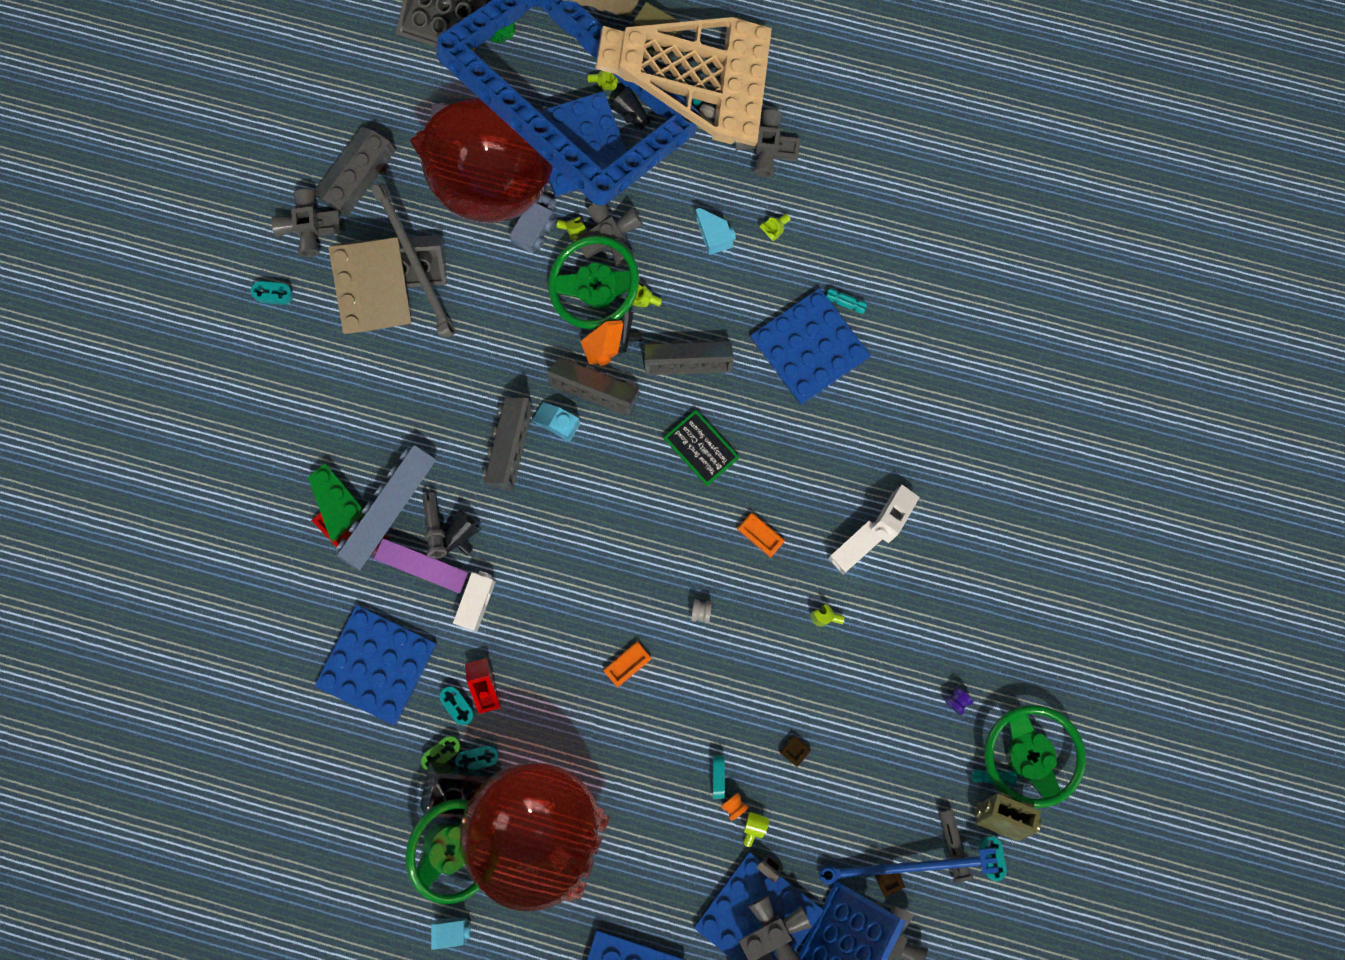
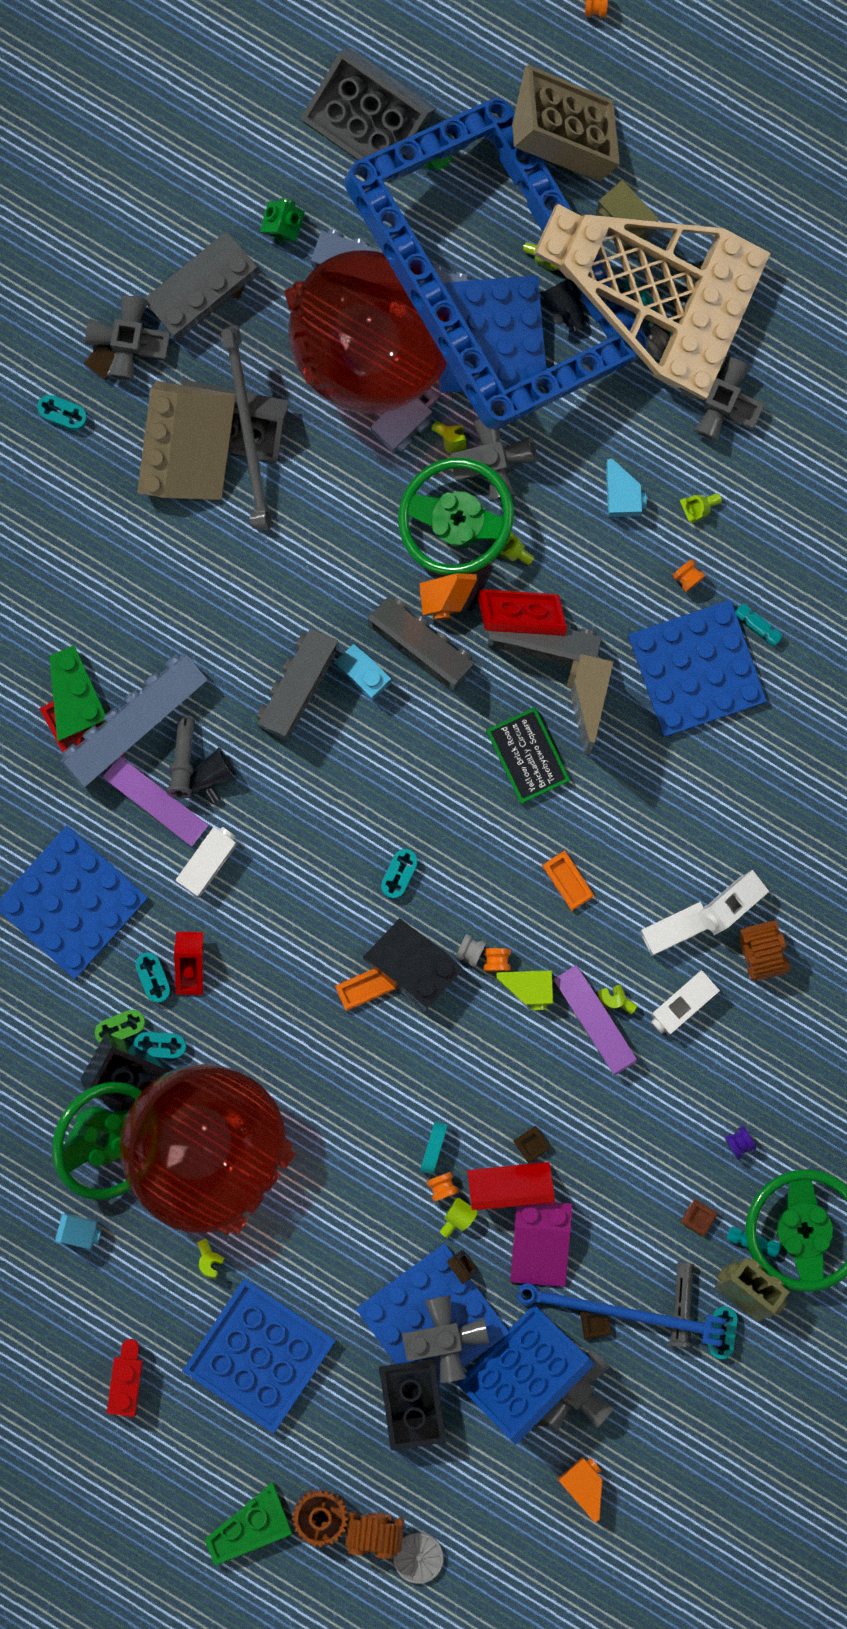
camera: 15 degrees right, 5 degrees up
none -> dark brown tile [84,345,115,381]
none -> lime piece [197,1238,224,1280]
none -> green brick [260,198,305,242]
none -> black slope [363,918,463,1013]
none -> teal beam [381,849,417,899]
none -> red tile [467,1162,555,1211]
none -> red tile [478,589,567,636]
none -> orange wheel [483,948,511,972]
none -> lime slope [496,970,553,1011]
none -> magenta slope [510,1202,572,1287]
none -> medium lavender slope [553,965,637,1076]
none -> dark tan slope [567,654,613,755]
none -> white brick [651,970,720,1035]
none -> orange wheel [672,559,706,593]
none -> copper tile [680,1199,718,1237]
none -> dark orange brick [739,920,790,981]

